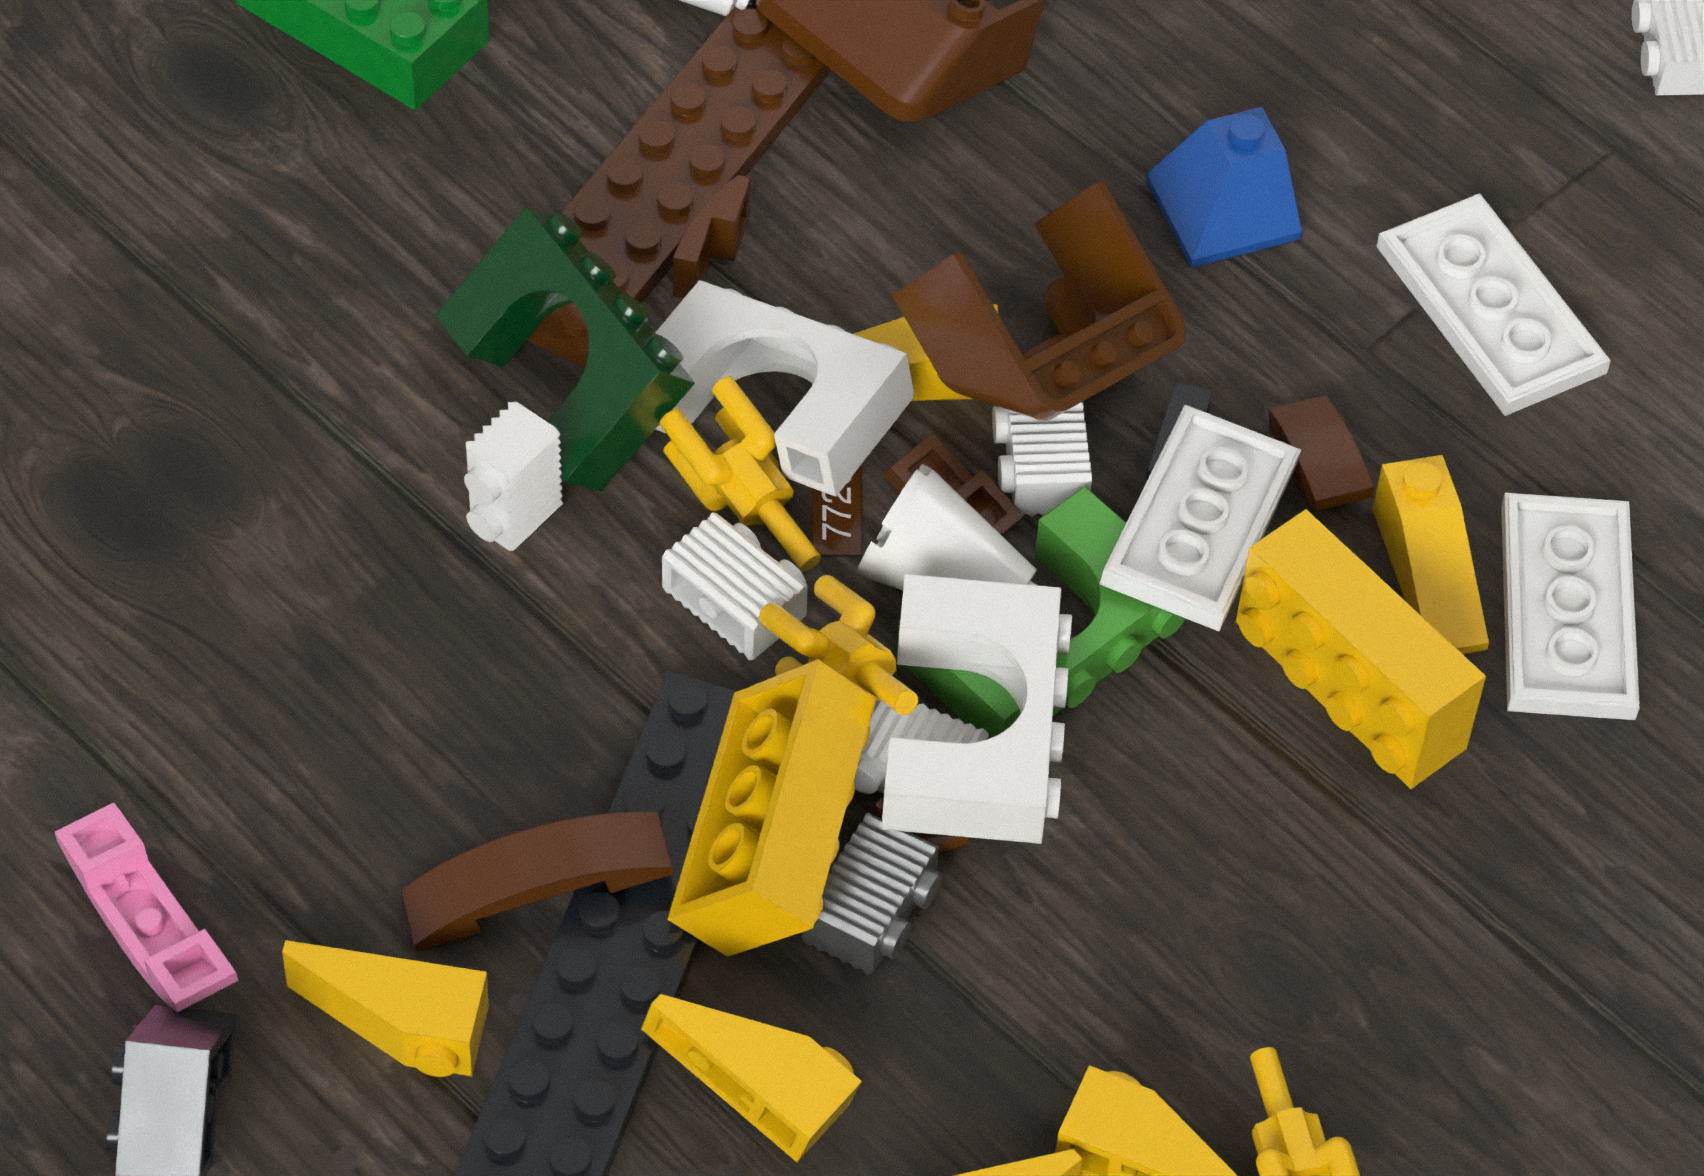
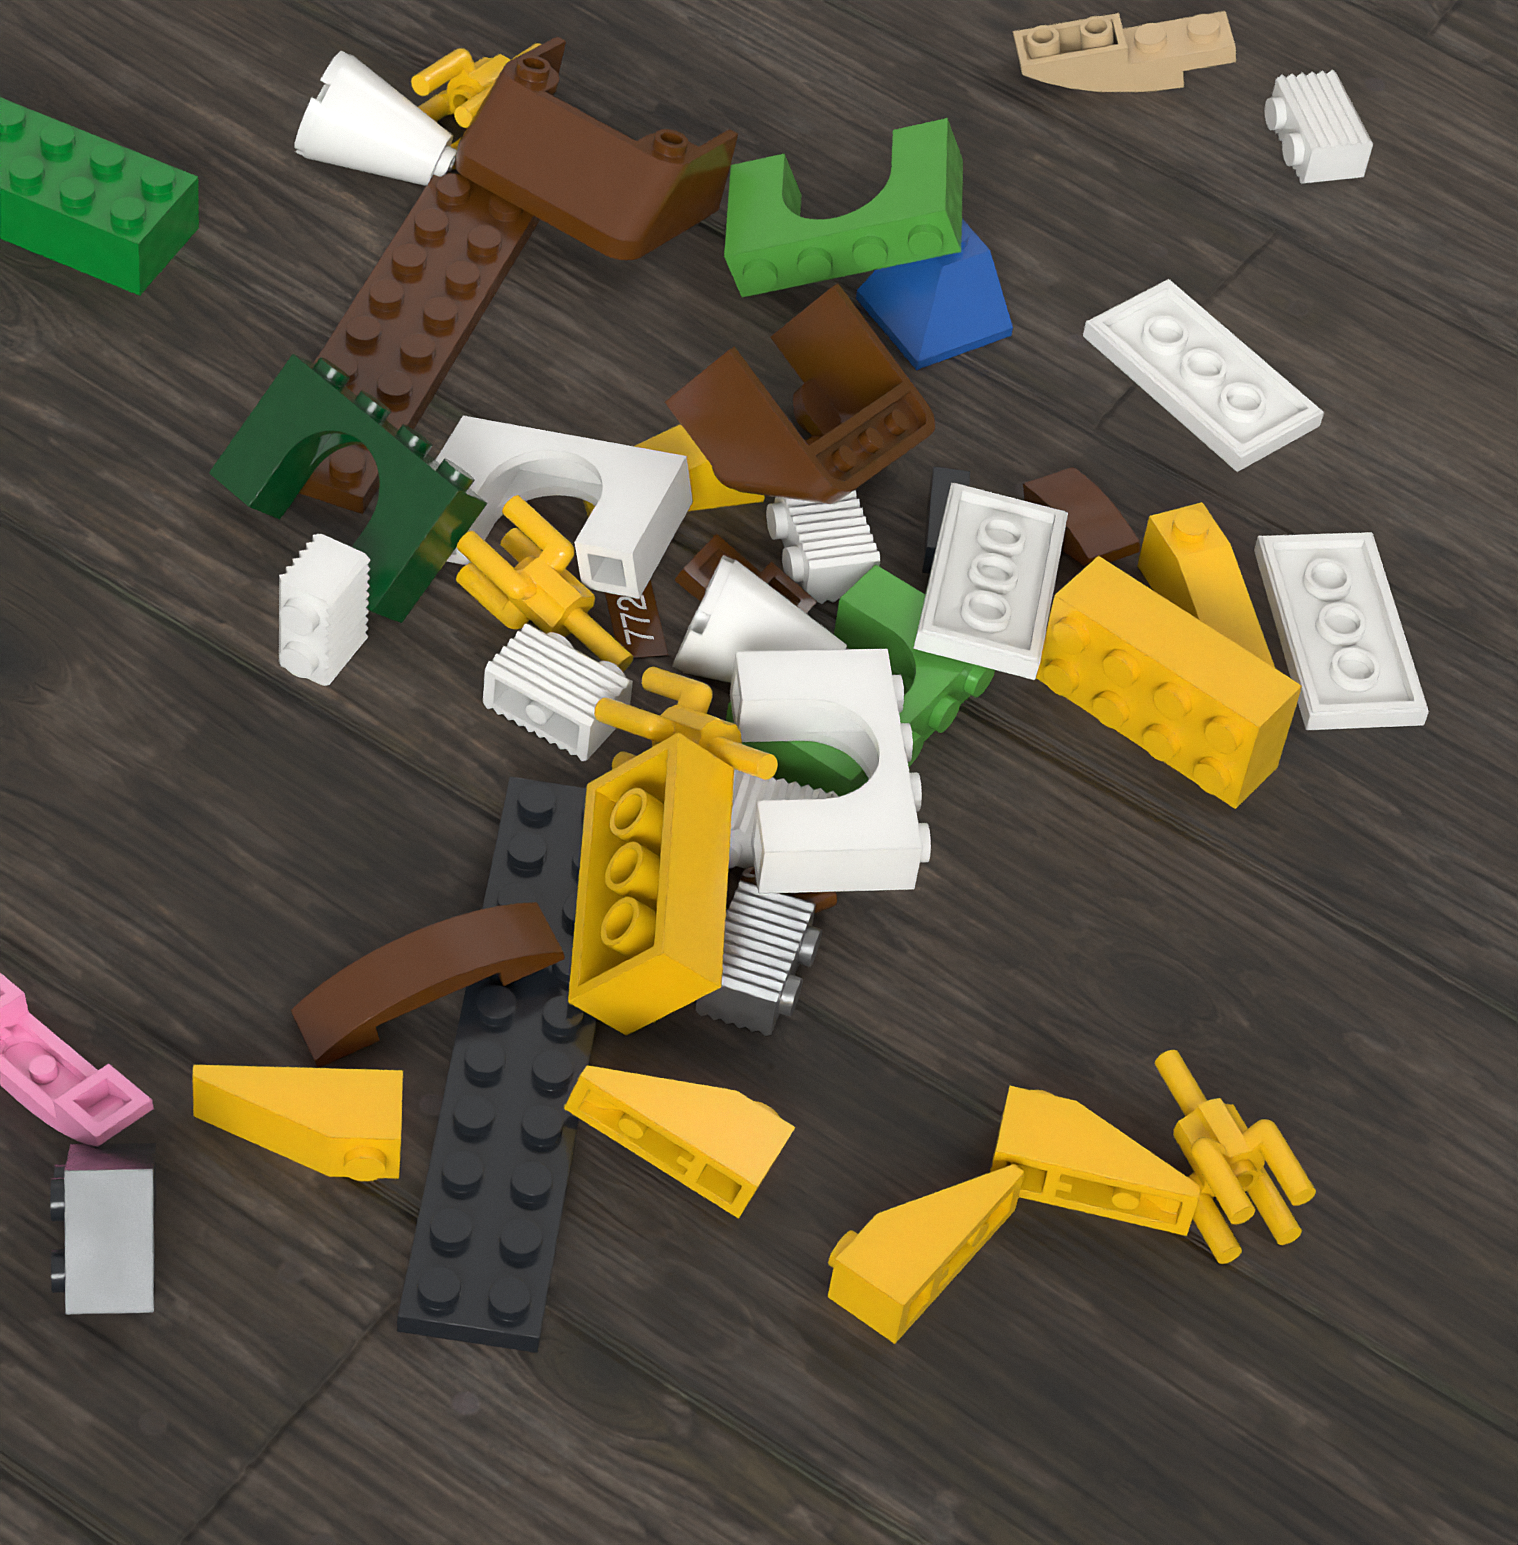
camera: 15 degrees left, 5 degrees down
reddish brown slope [673,175,751,298] -> none
none -> bright green arch [724,118,963,297]

